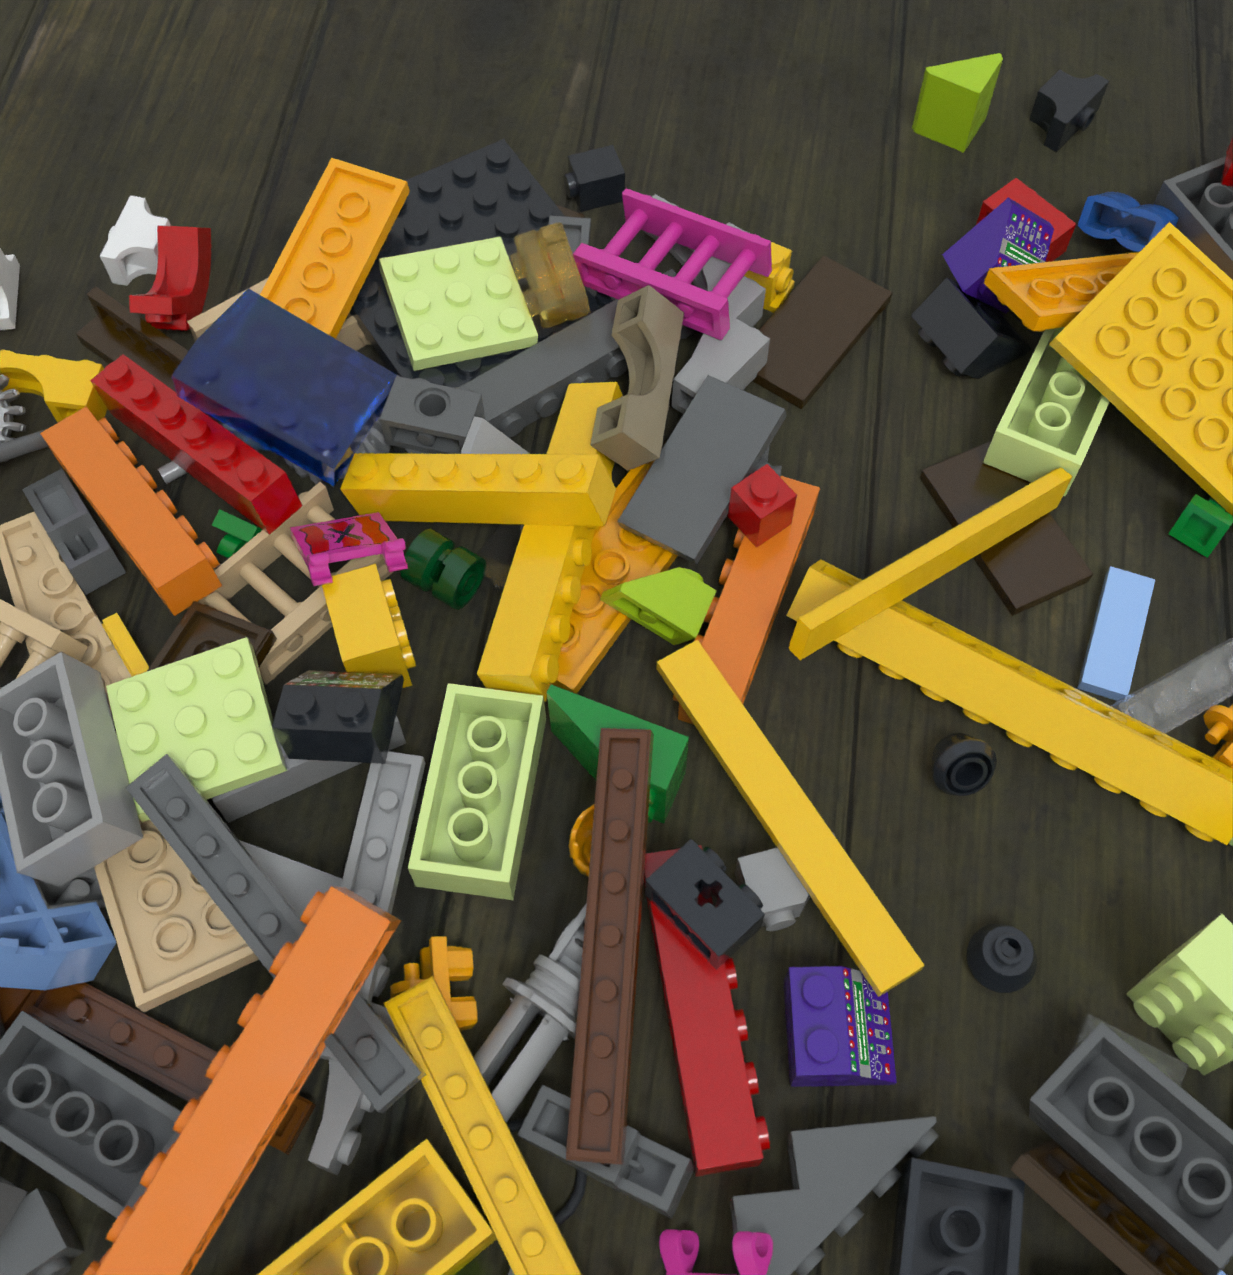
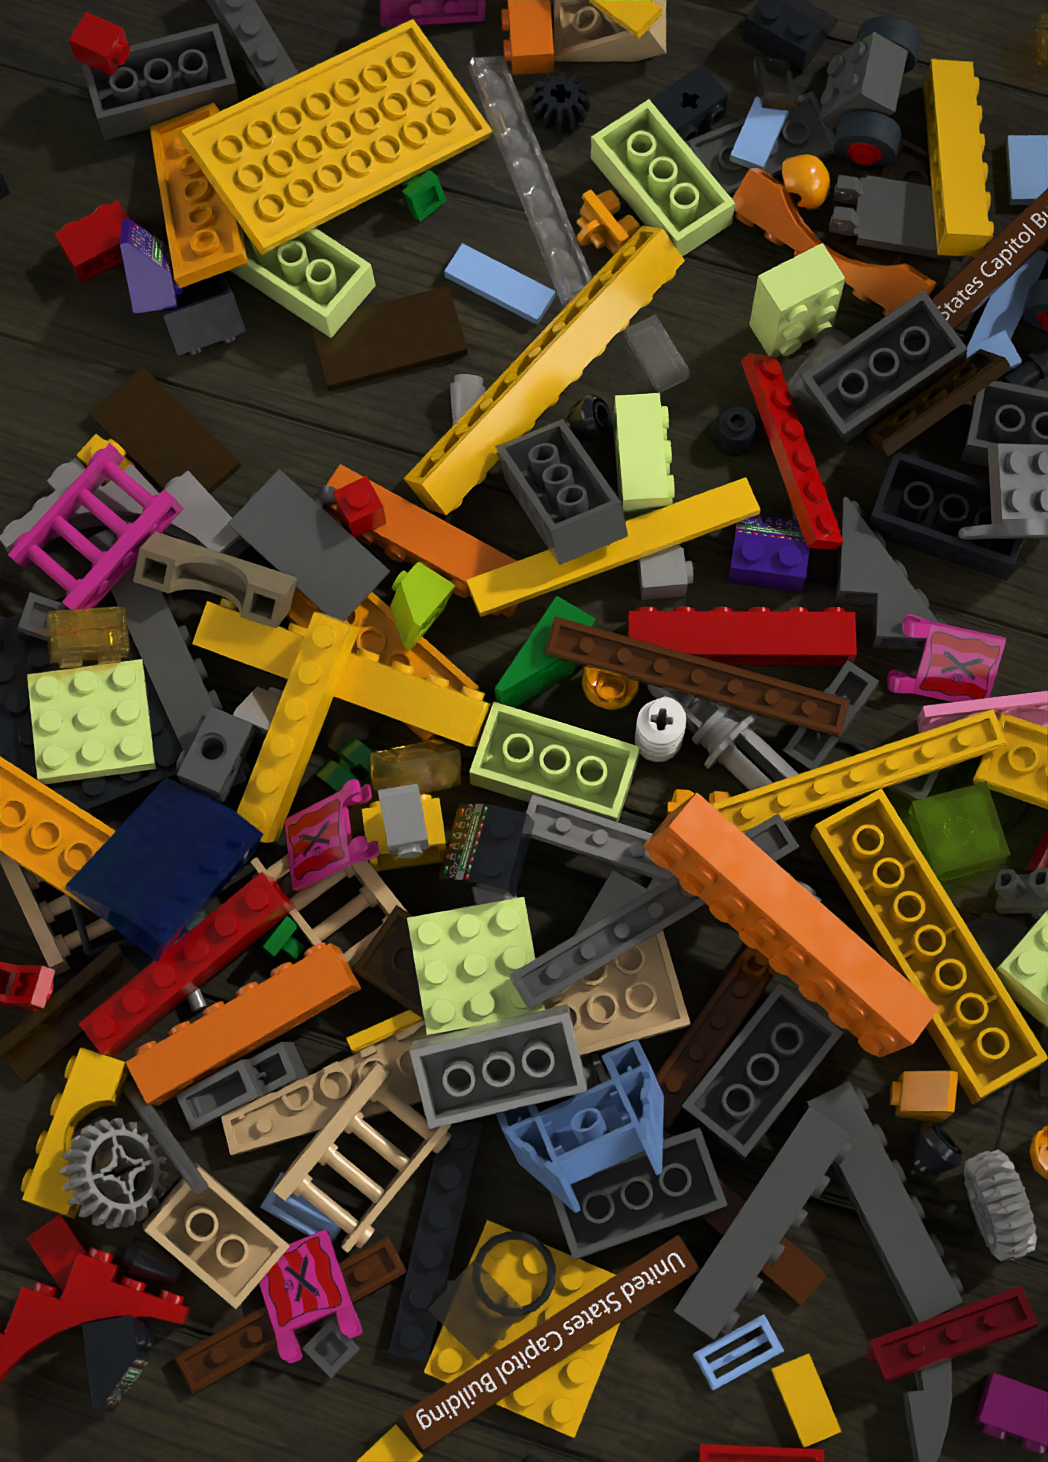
camera: 80 degrees left, 10 degrees up
black brick [645,839,765,970] -> none
yellow tile [789,467,1073,660] -> none
blue brick [1077,192,1179,252] -> none
none -> clear yellow brick [370,738,461,794]
none -> light grey slope [378,783,429,859]
none -> light grey cone [450,374,486,425]
none -> dark grey brick [495,419,628,565]
none -> yellowish green brick [613,393,675,521]
none -> clear tile [624,314,690,393]
none -> white piece [635,696,686,762]
none -> red plate [741,353,844,550]

